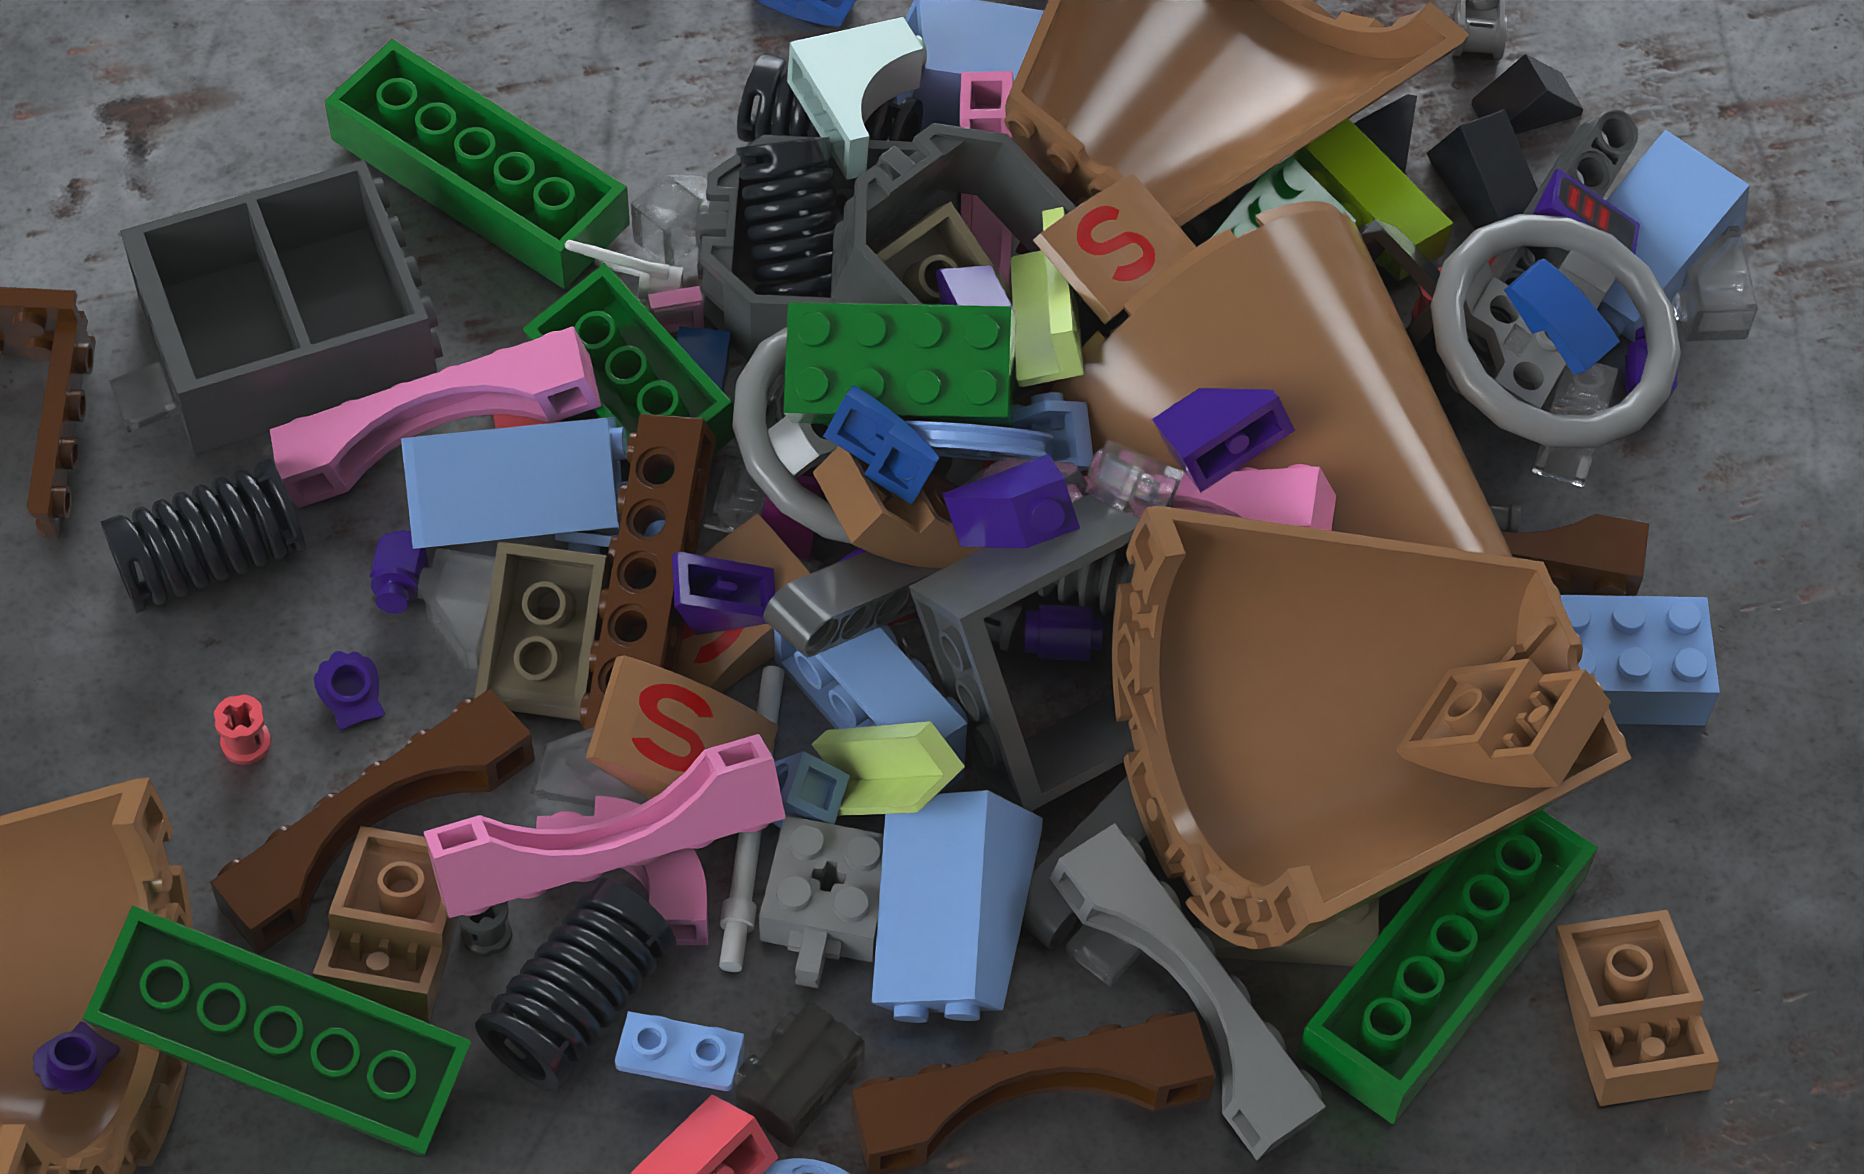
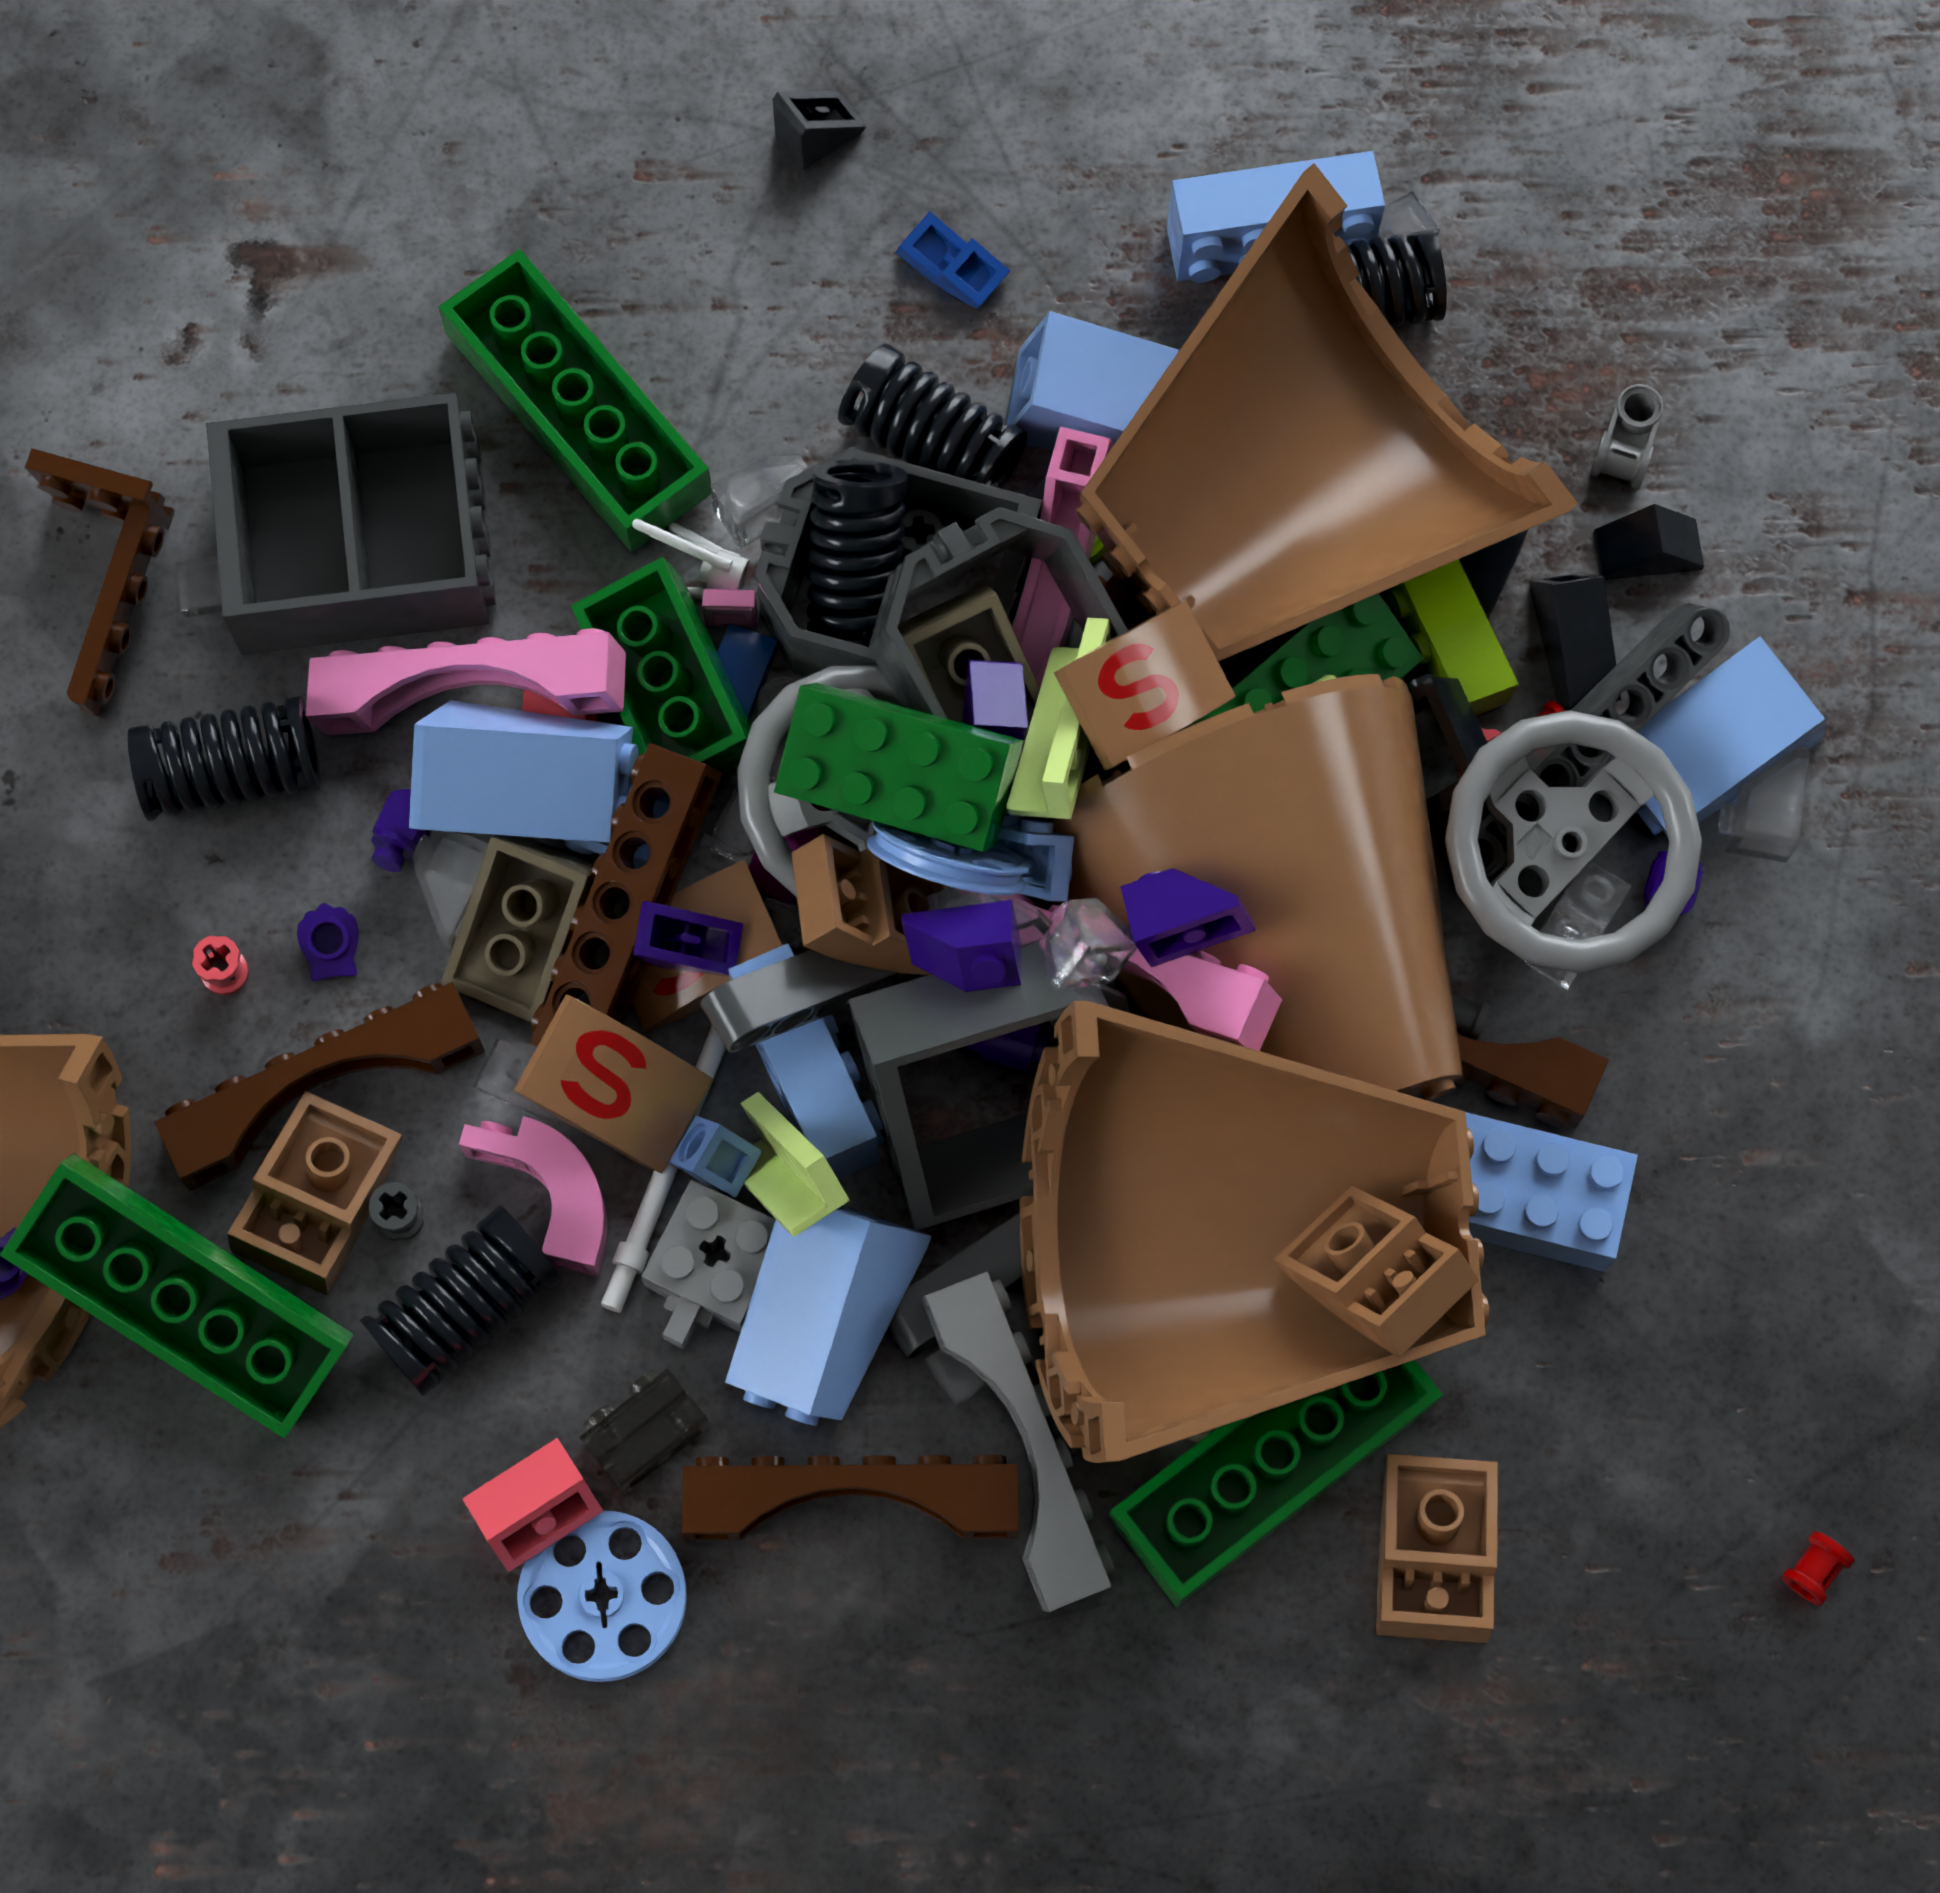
camera: 15 degrees right, 15 degrees up
bright pink arch [424,734,786,918] -> none
light blue bracket [615,1011,745,1091] -> none
light aqua arch [787,17,927,180] -> none
blue slope [823,385,940,504] -> none
blue slope [1504,259,1620,375] -> none
slope [1533,168,1640,254] -> none

